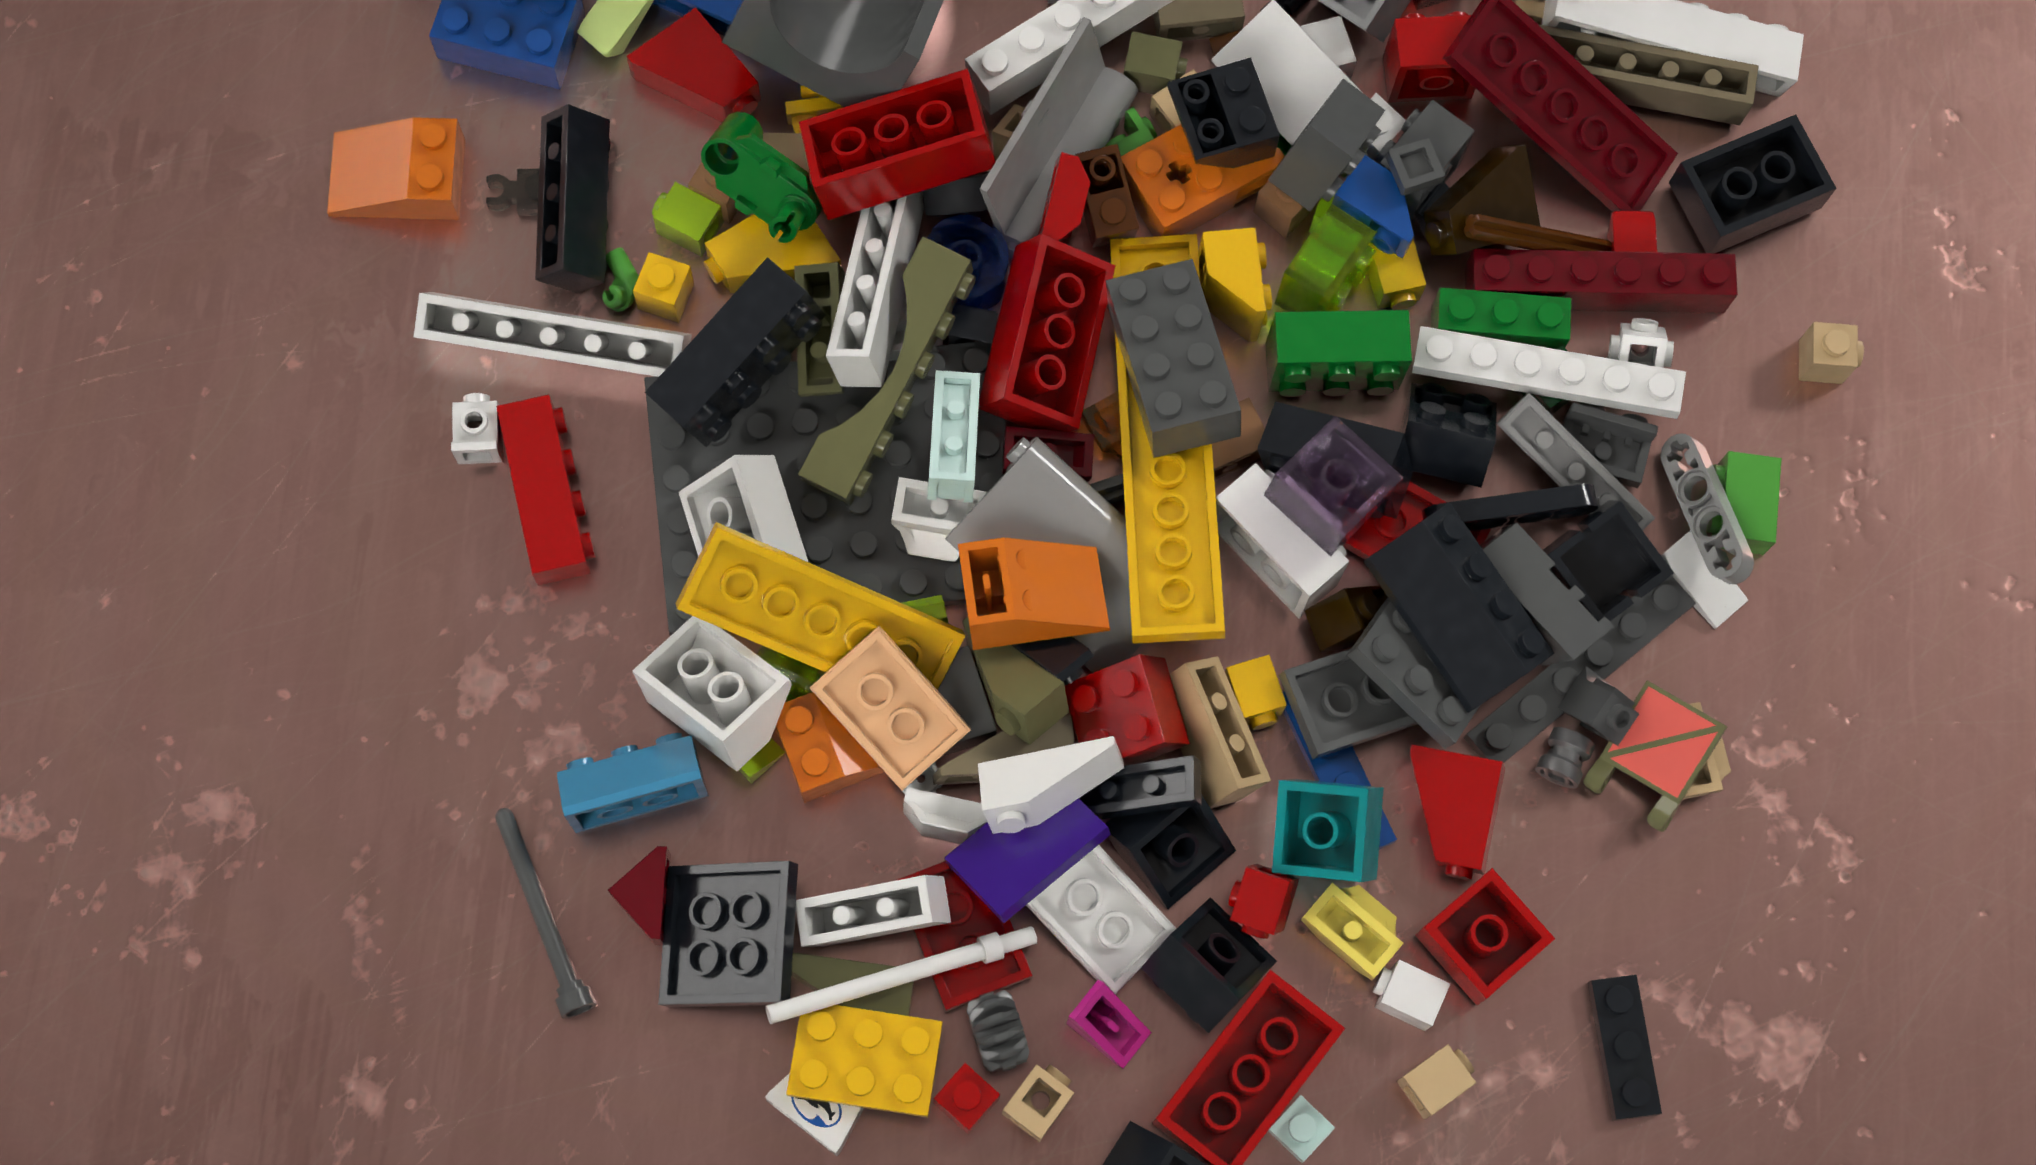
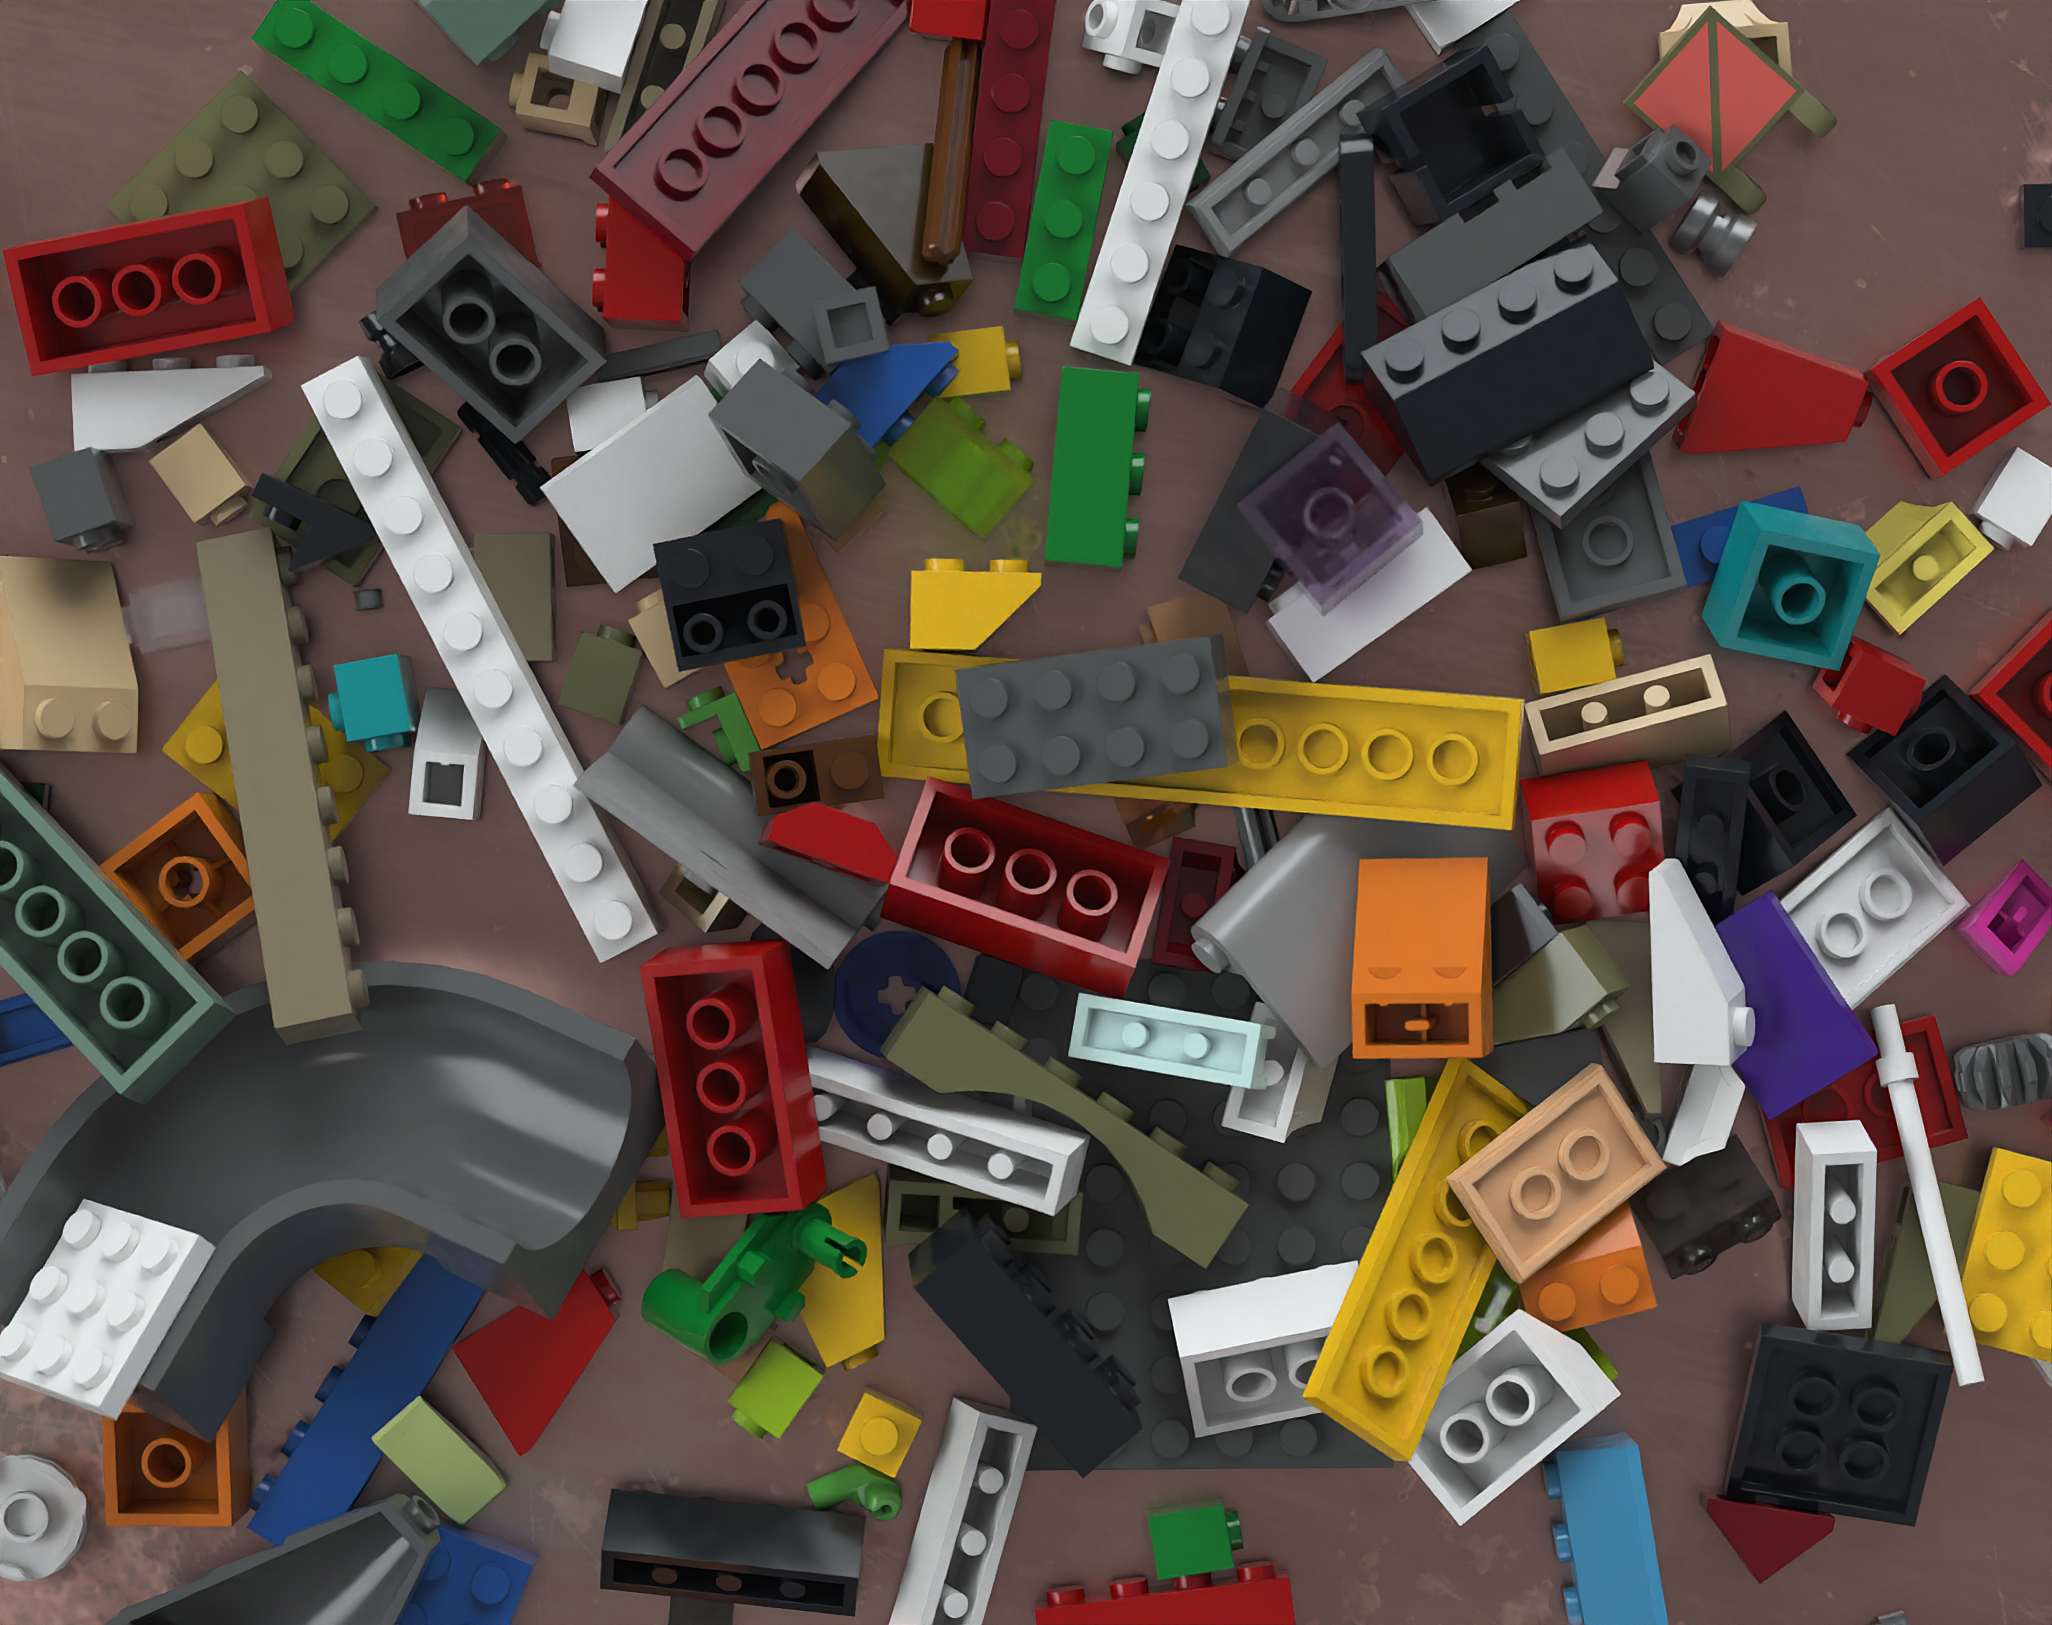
camera: 80 degrees left, 15 degrees up
none -> dark grey tile [595,329,723,383]
none -> green brick [1147,1497,1244,1581]
none -> clear smoke bracket [1627,1134,1782,1280]

